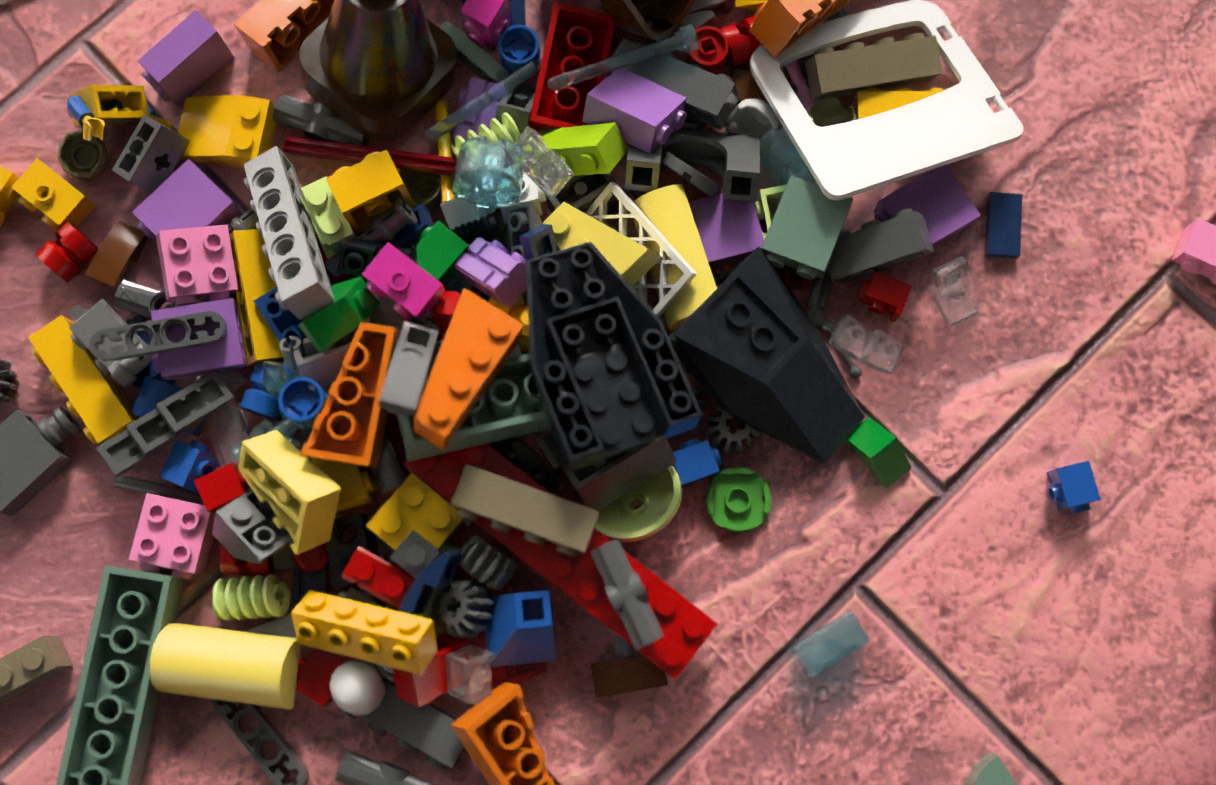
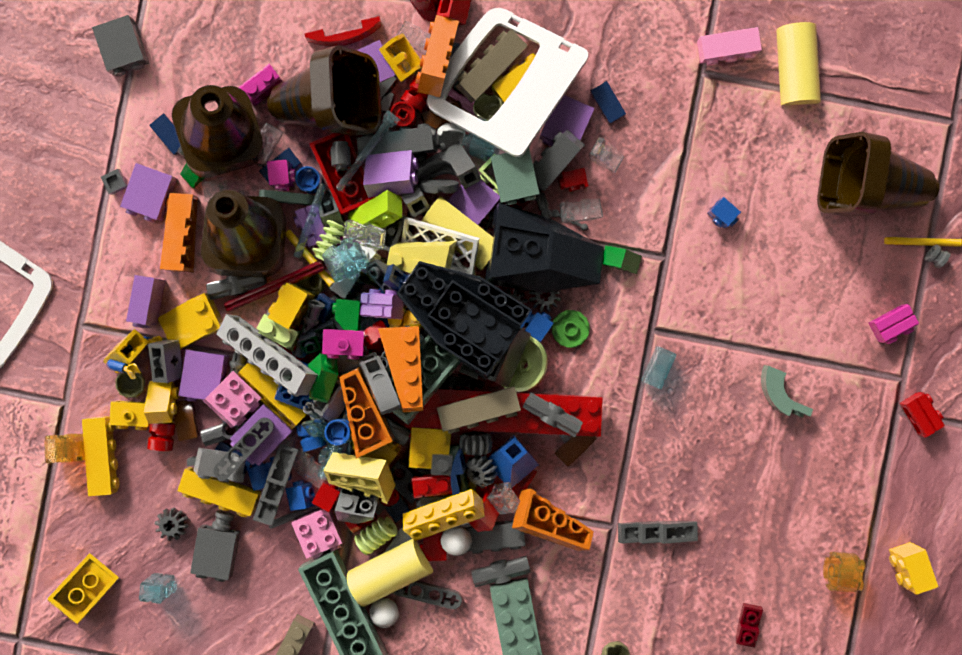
camera: 35 degrees left, 10 degrees up
none -> yellow brick [144,381,179,424]
none -> dark grey brick [330,141,351,171]
none -> white hair [370,598,399,628]

